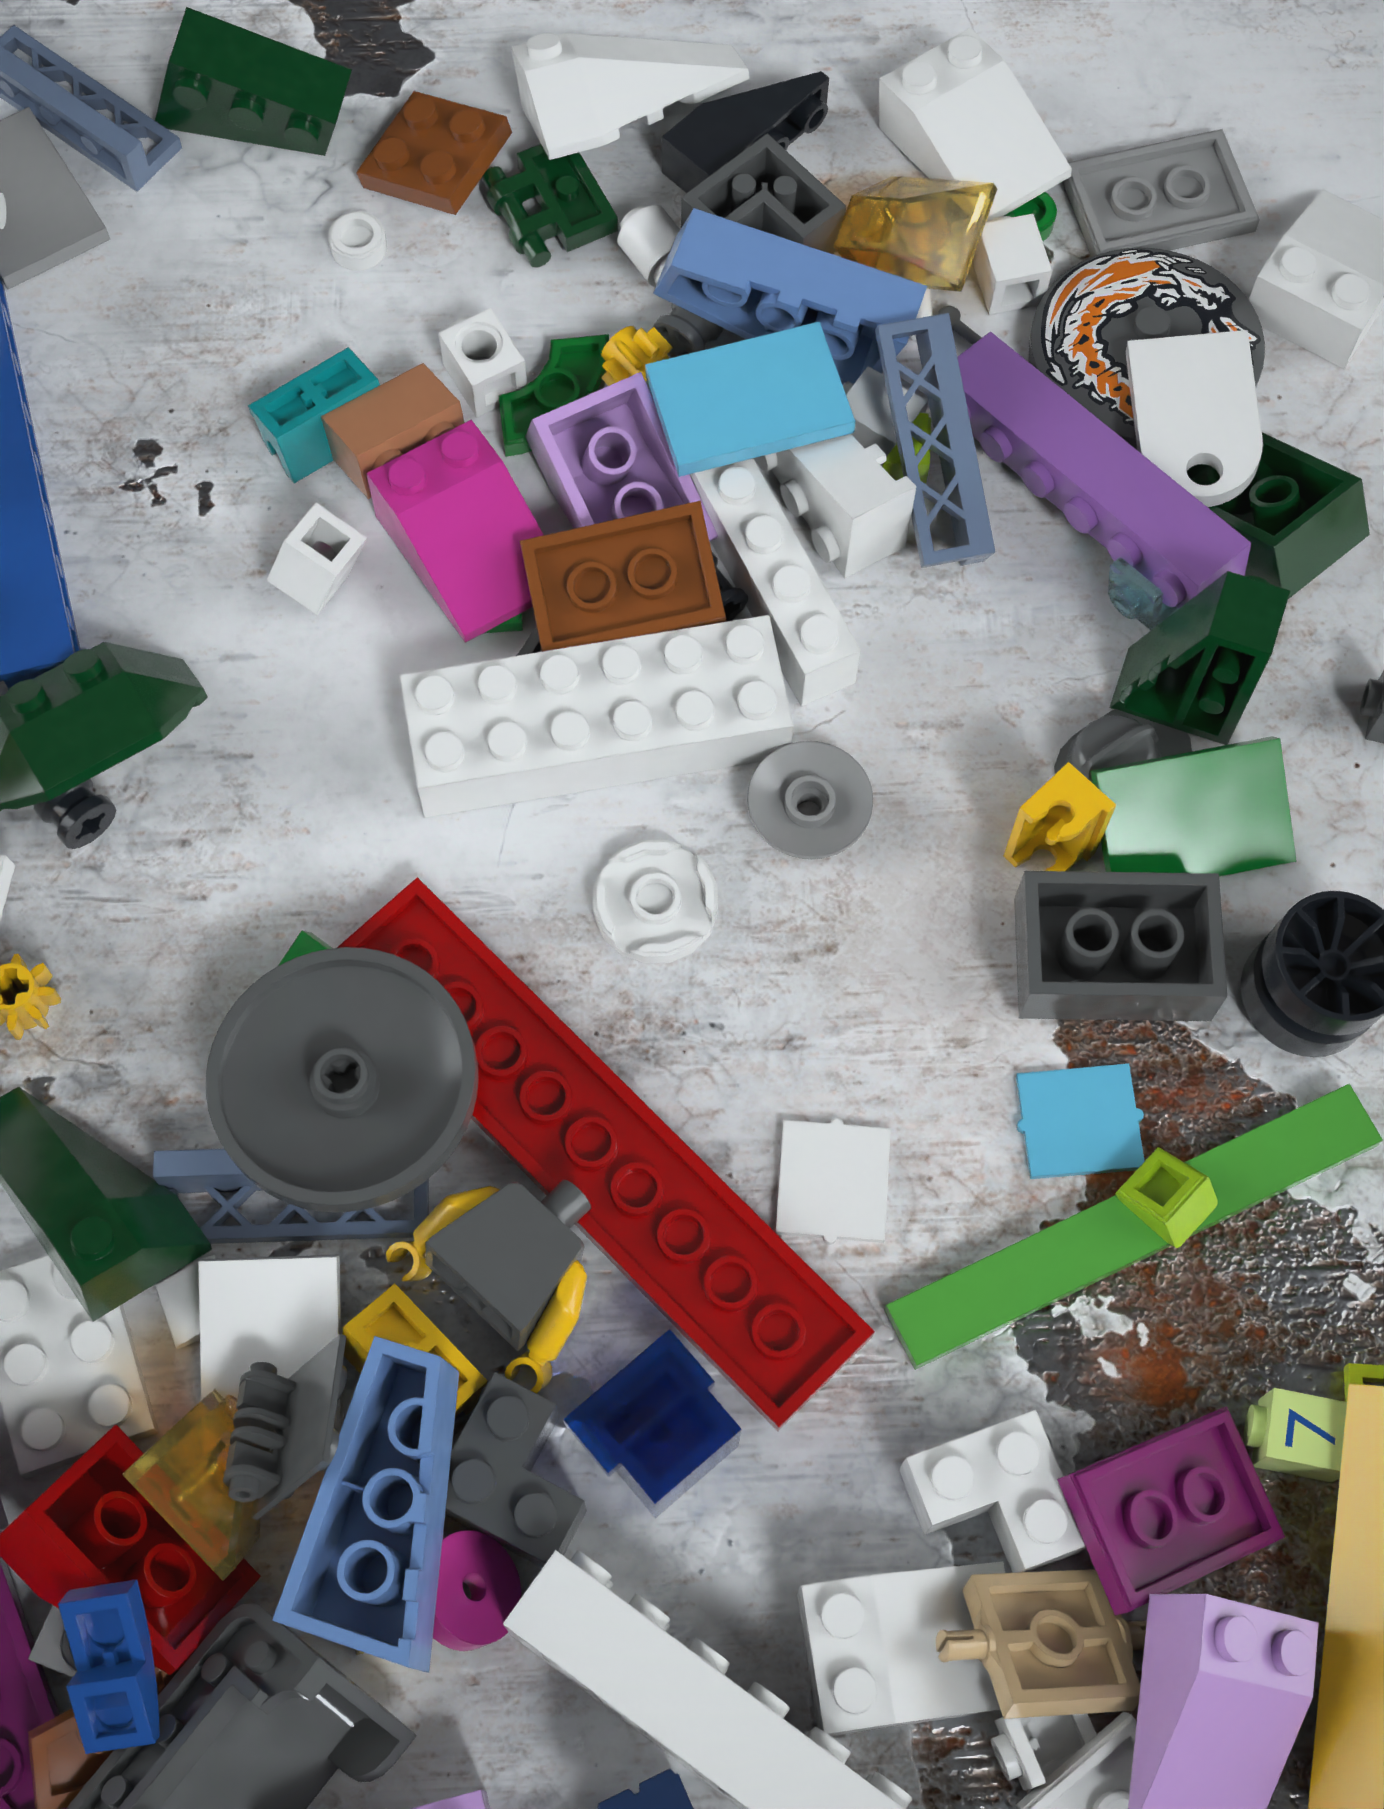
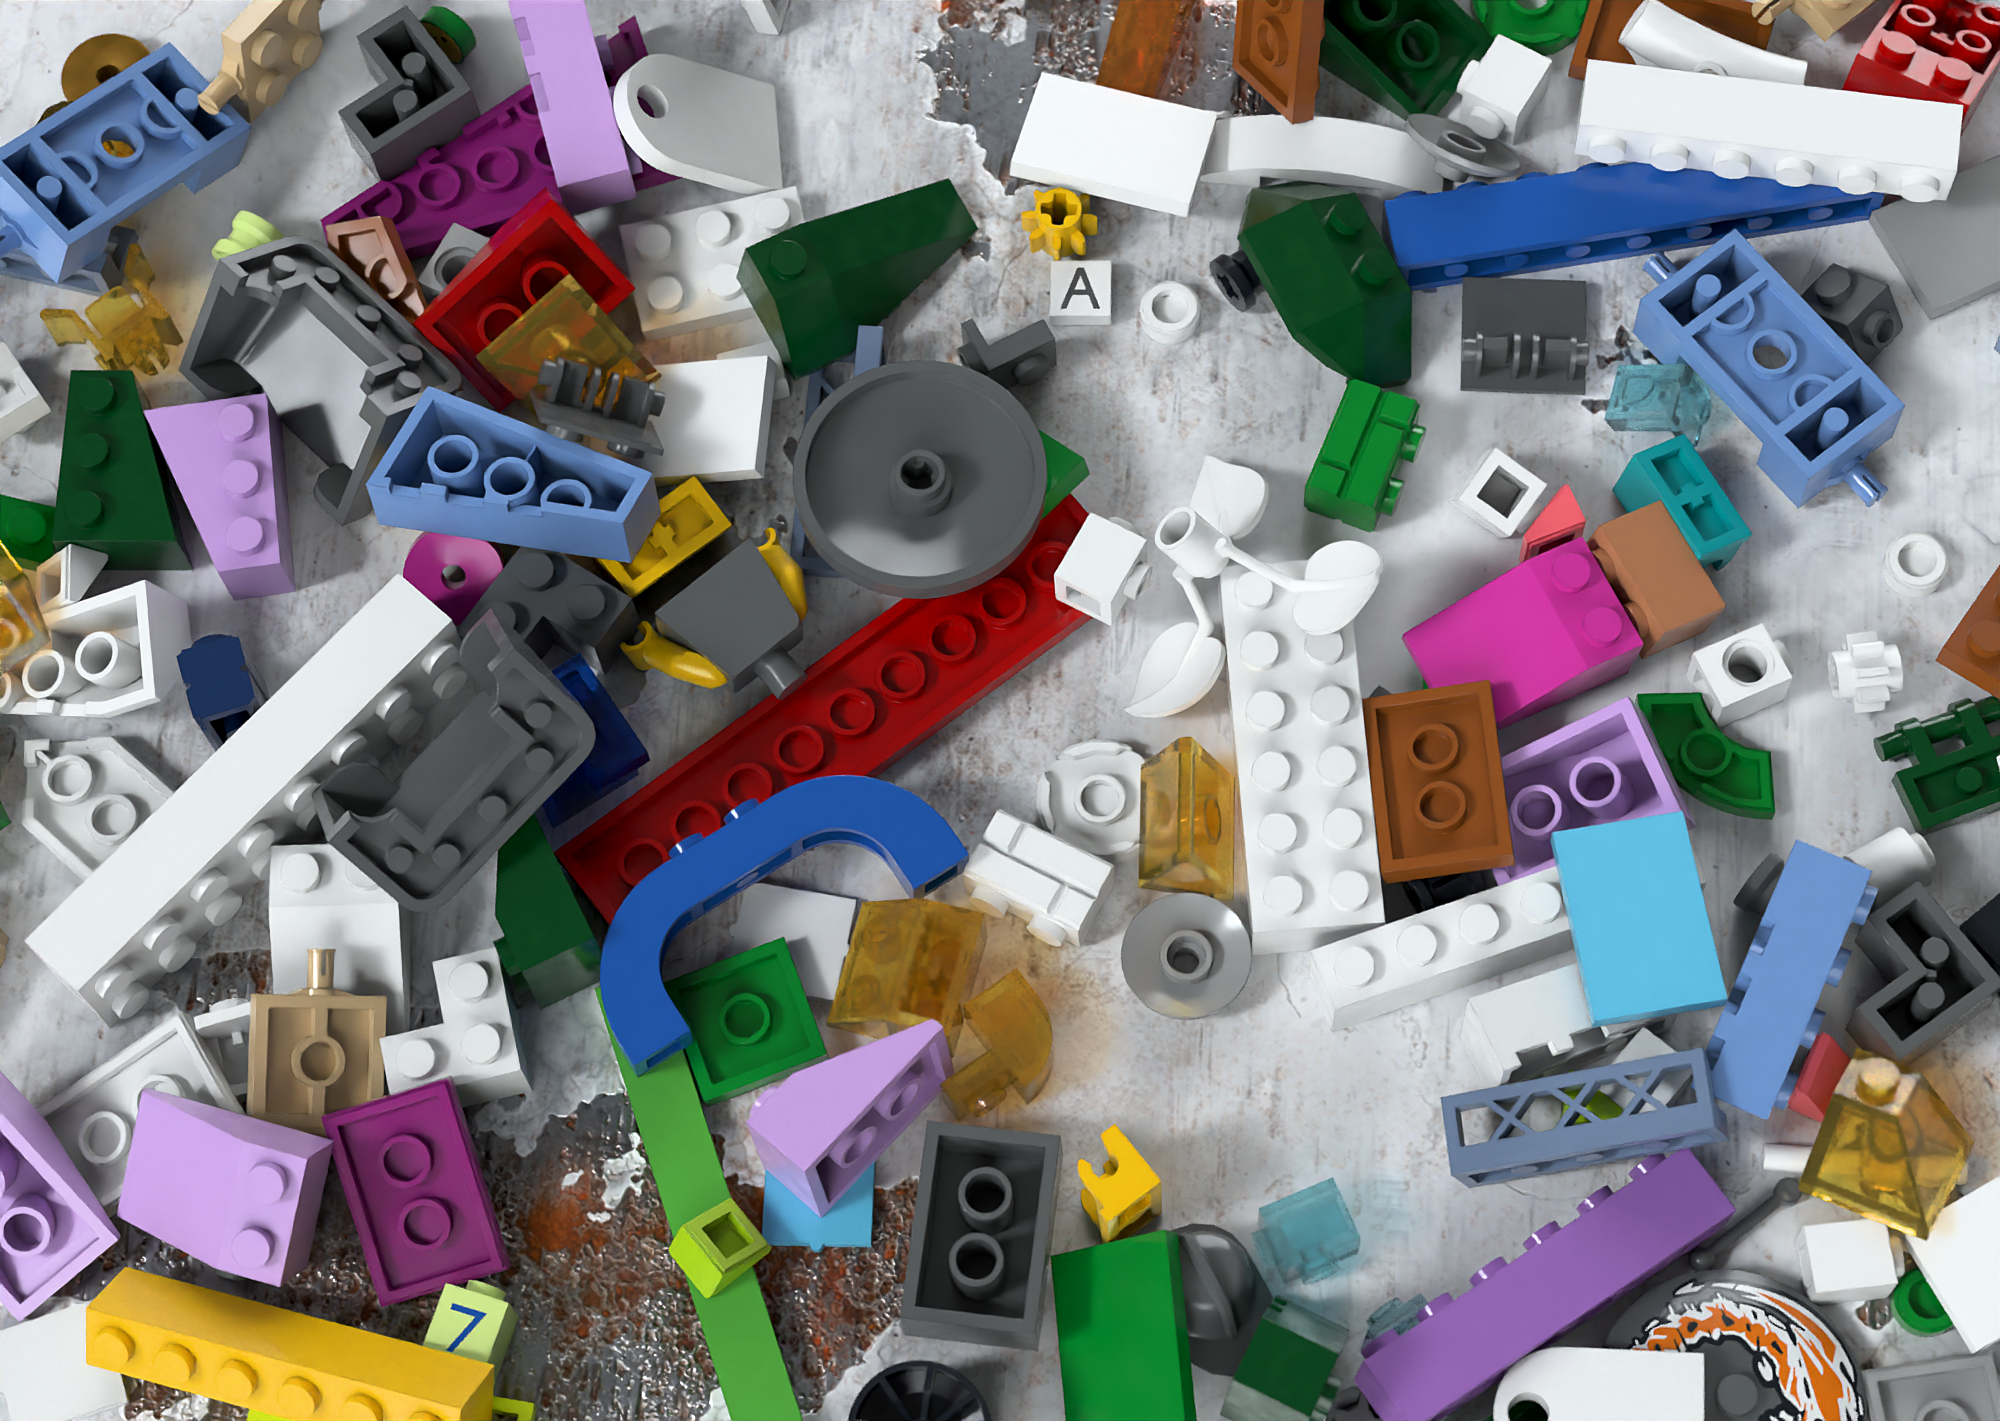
camera: 105 degrees right, 0 degrees up
blue slope [58,1579,160,1754] -> none
yellow gear [601,326,673,386] -> none
none -> dark grey windscreen [311,608,596,913]
none -> dark green slope [493,813,602,1010]
none -> blue arch [600,775,969,1077]
none -> green tile [663,937,830,1107]
none -> lavender slope [746,1019,956,1218]
none -> clear yellow slope [827,898,988,1058]
none -> clear yellow brick [940,968,1054,1122]
none -> dark grey bracket [957,318,1057,390]
none -> white brick [963,809,1115,947]
none -> white tile [1049,261,1112,325]
none -> white brick [1054,512,1153,626]
none -> white plant [1123,455,1384,718]
none -> clear yellow slope [1138,736,1235,900]
none -> white tile [1140,280,1201,345]
none -> clear light blue brick [1251,1177,1361,1285]
none -> green brick [1304,378,1427,532]
none -> dark grey hinge [1460,277,1589,395]
none -> coral slope [1519,484,1586,563]
none -> clear light blue bracket [1604,364,1711,447]
none -> medium blue brick [1633,229,1905,509]
none -> dark grey bracket [1801,263,1903,366]
none -> white gear [1827,631,1903,714]

